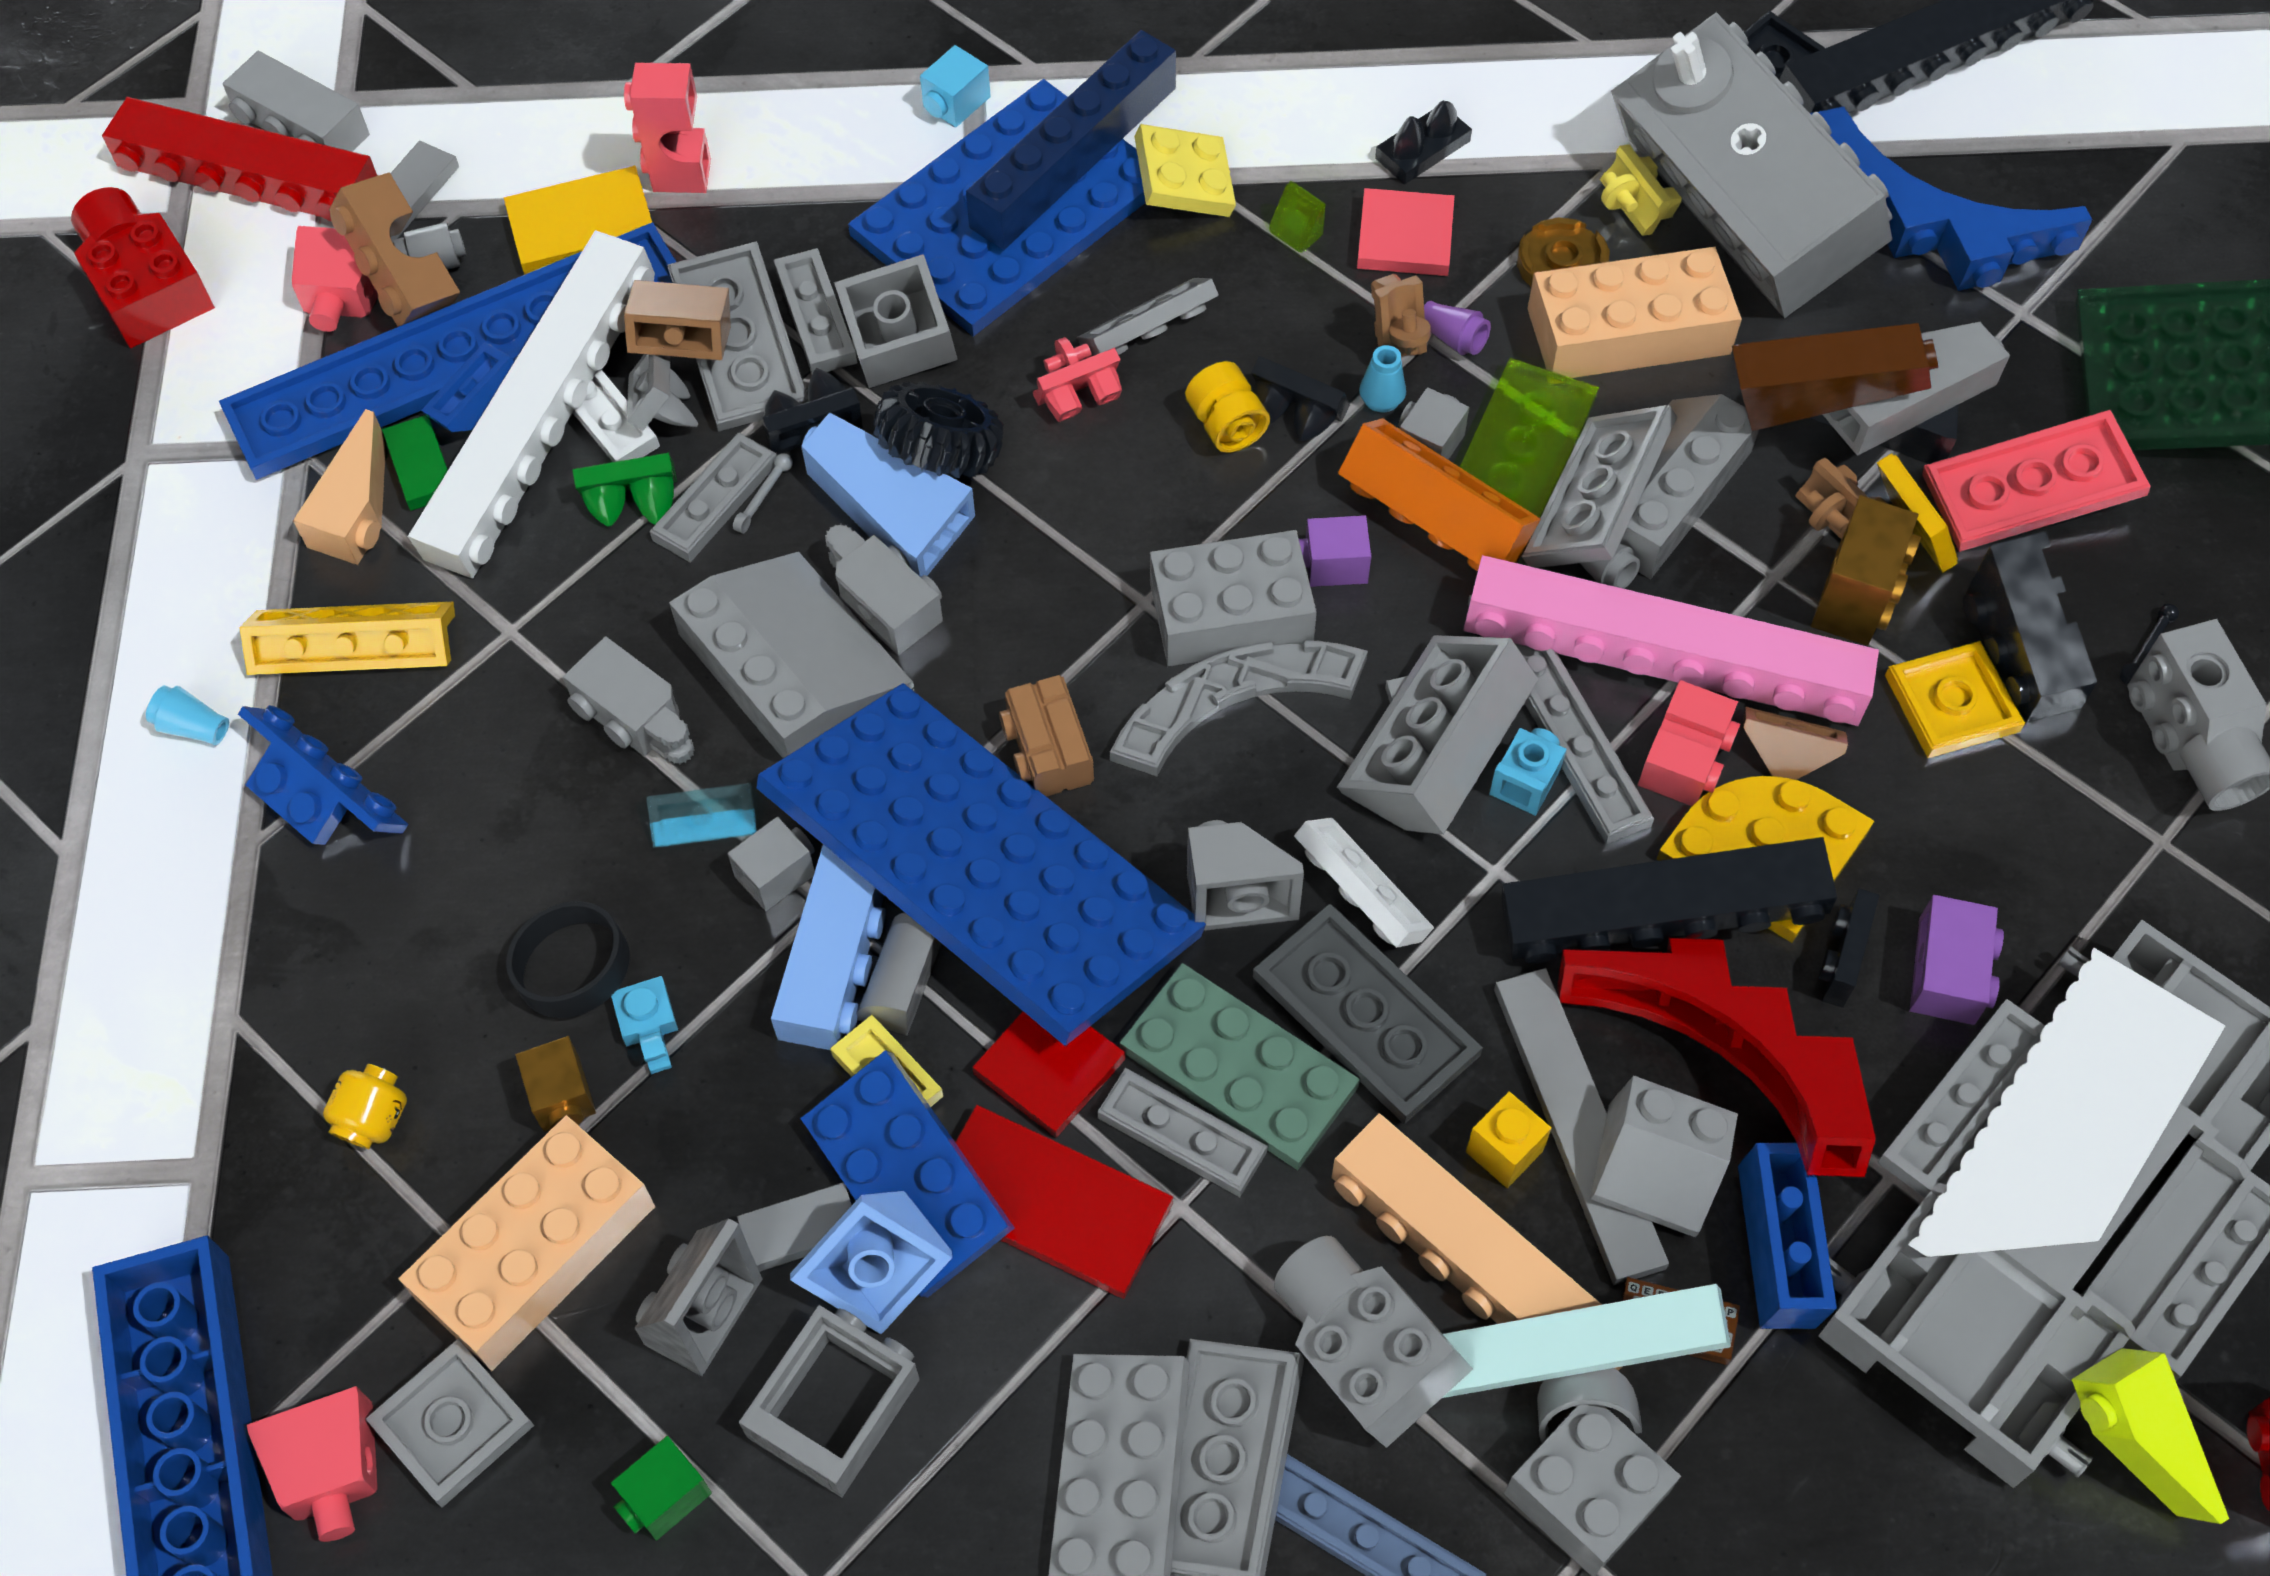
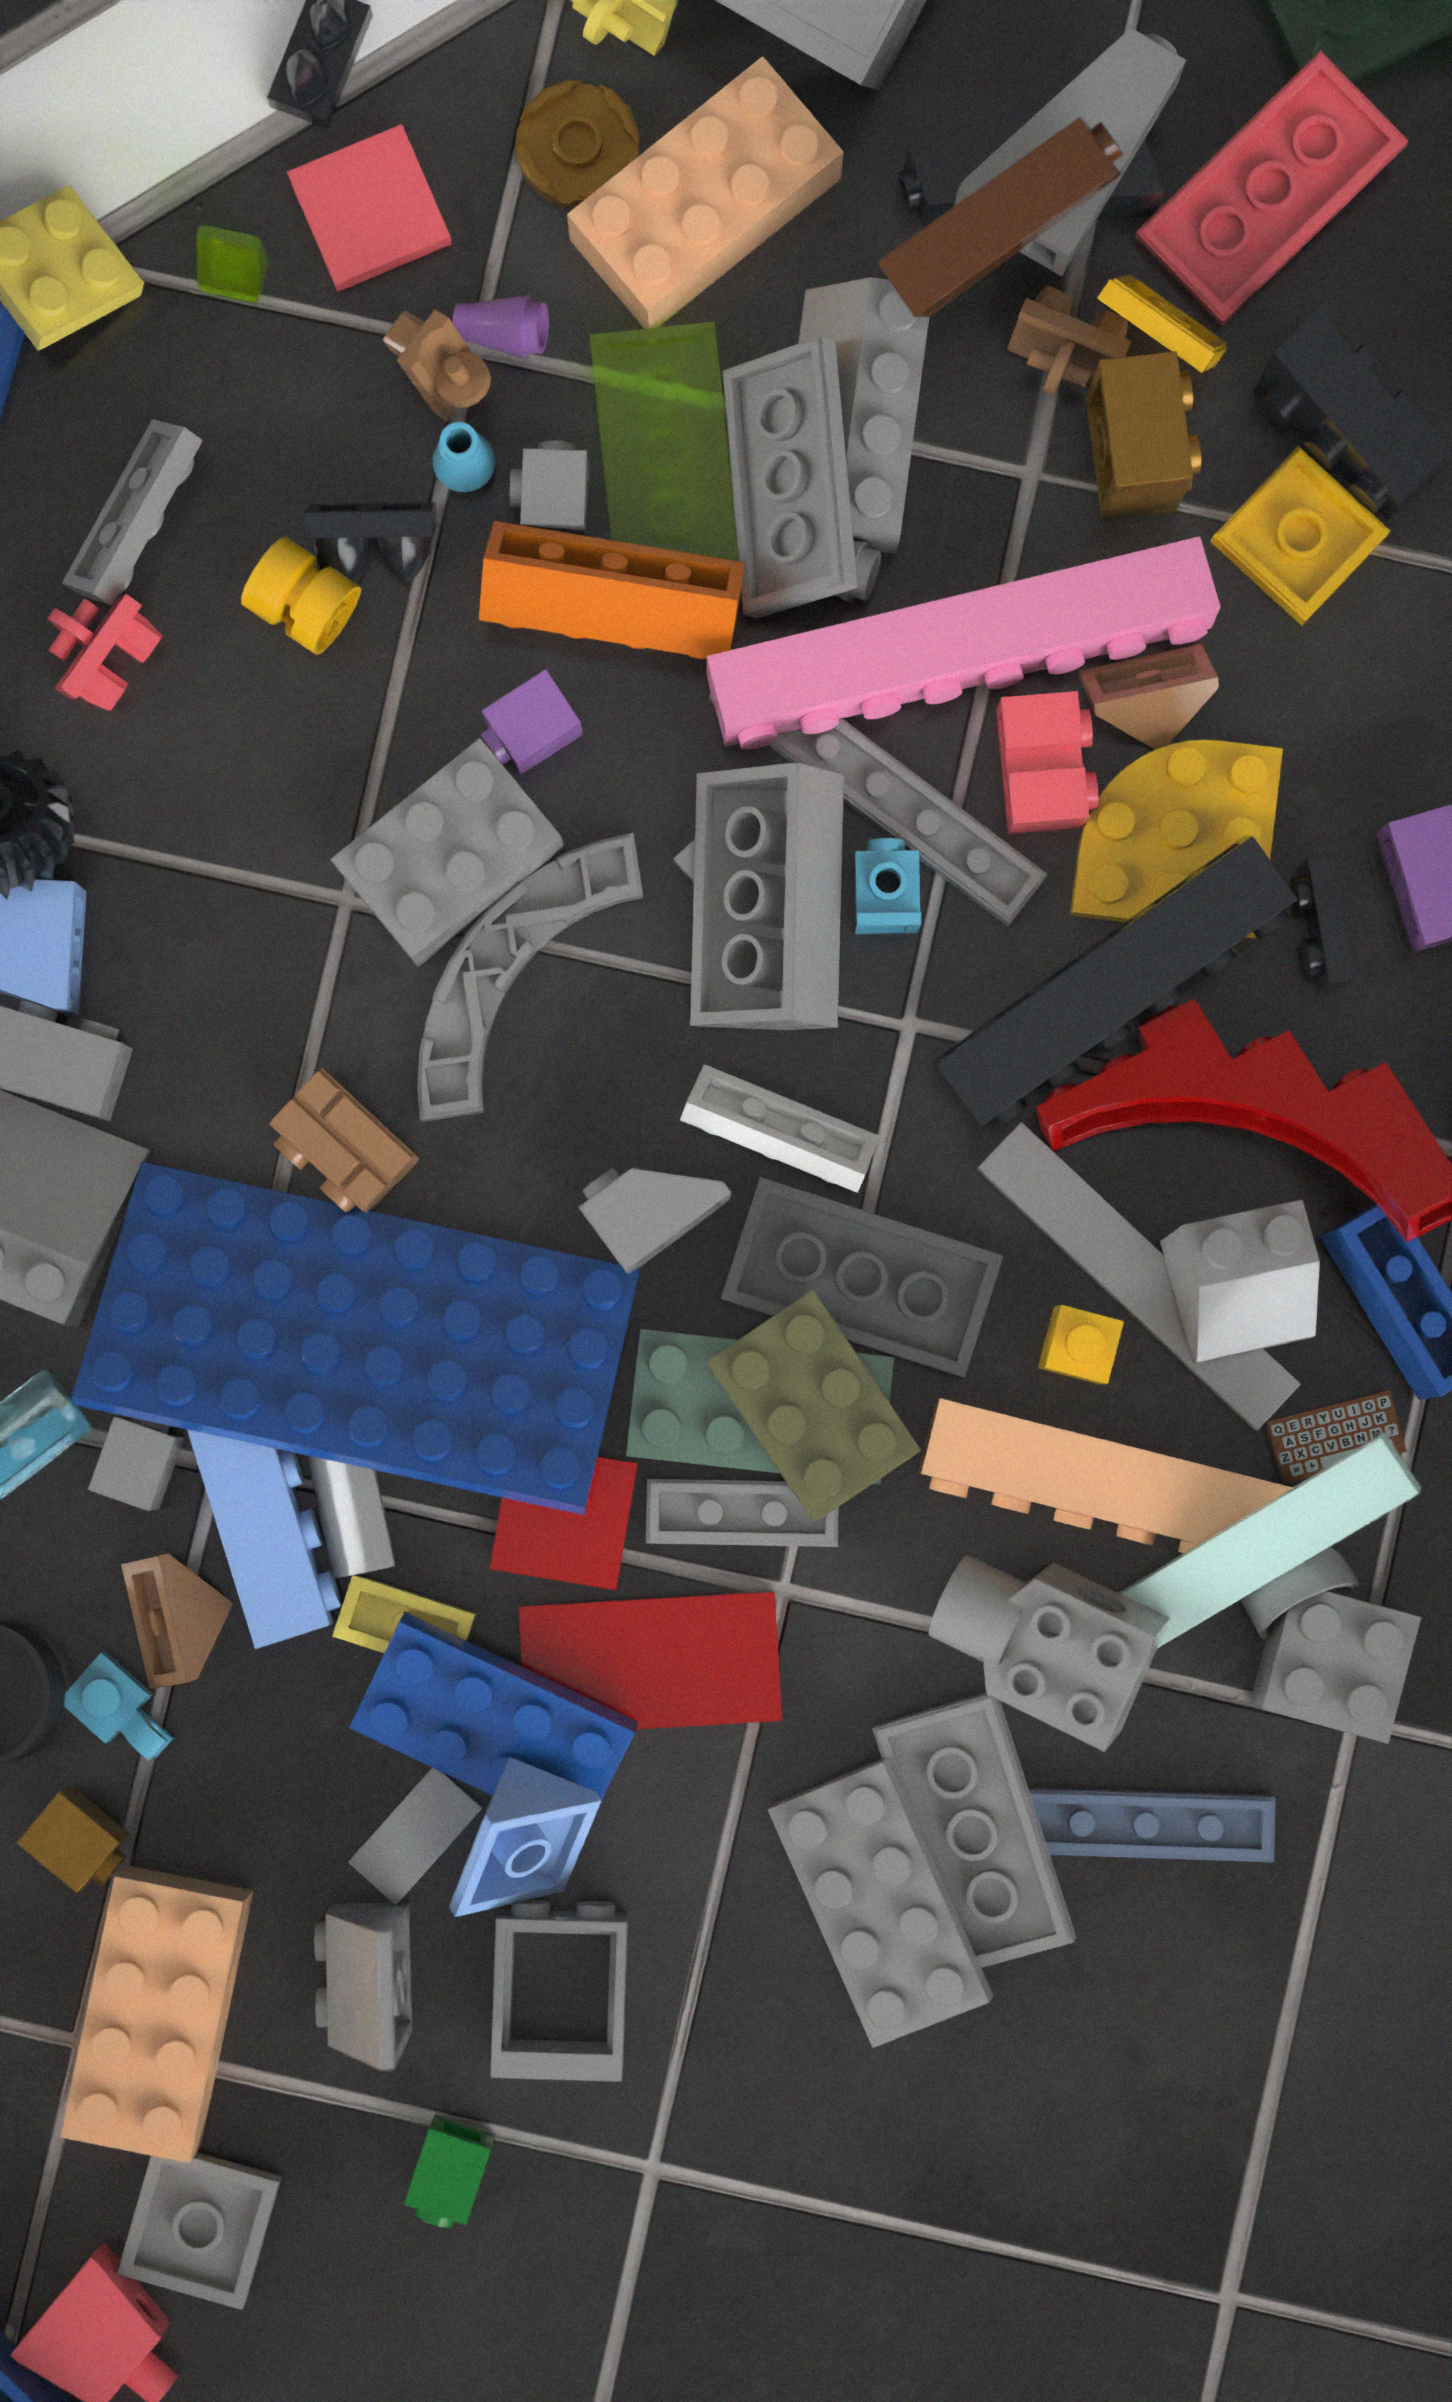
camera: 35 degrees left, 25 degrees up
none -> medium nougat slope [121,1554,233,1689]
none -> olive plate [706,1290,921,1523]

